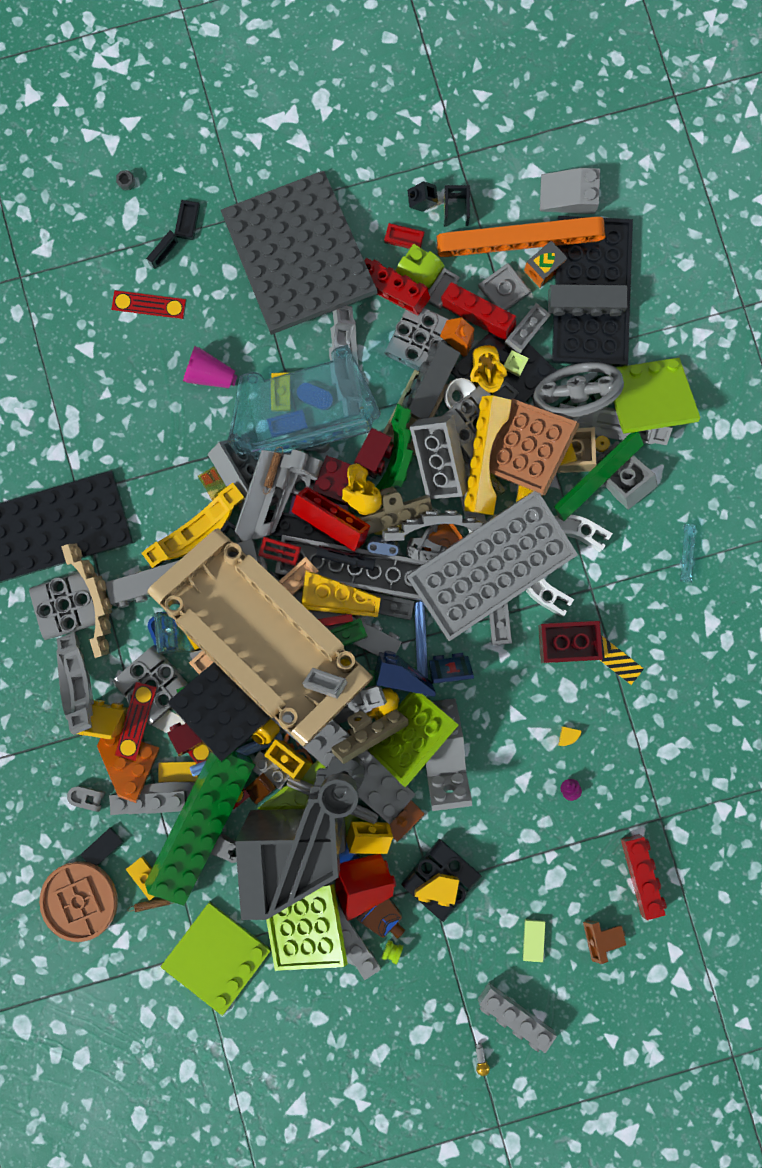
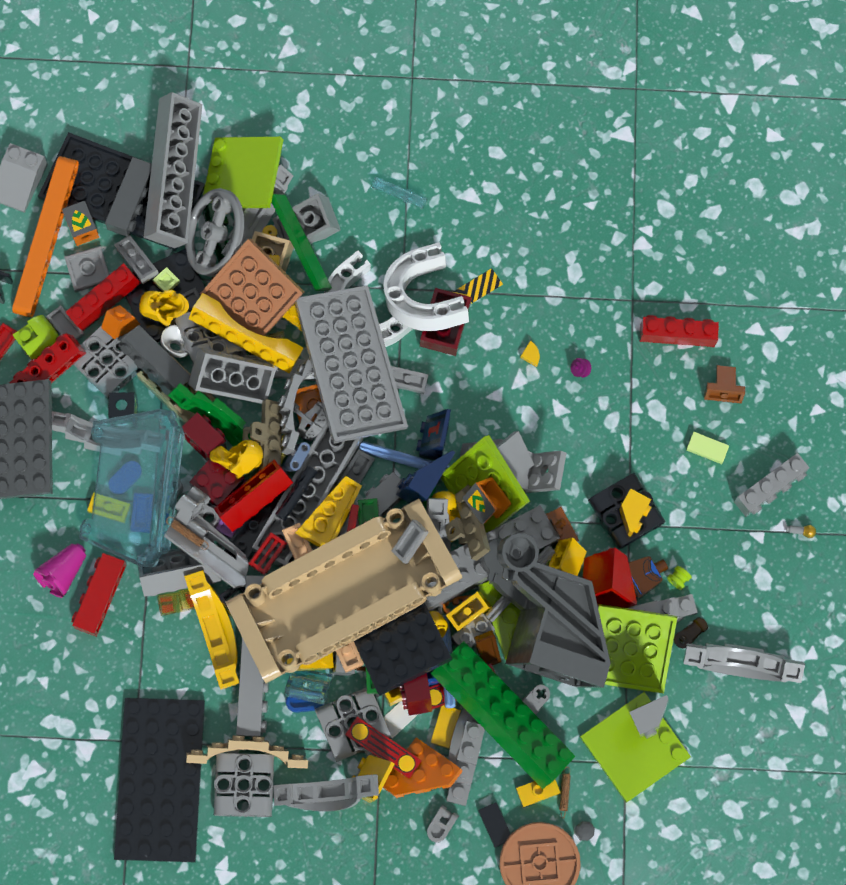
camera: 80 degrees left, 10 degrees down
none -> red brick [71,553,127,637]
none -> black piece [108,392,138,426]
none -> light grey brick [144,92,203,248]
none -> white piece [384,242,469,331]
none -> piece [462,477,511,524]
none -> light grey tile [496,431,535,479]
none -> dark grey tile [575,821,595,841]
none -> light grey slope [630,695,669,739]
none -> dark brown piece [674,617,708,649]
none -> light grey piece [683,643,805,683]

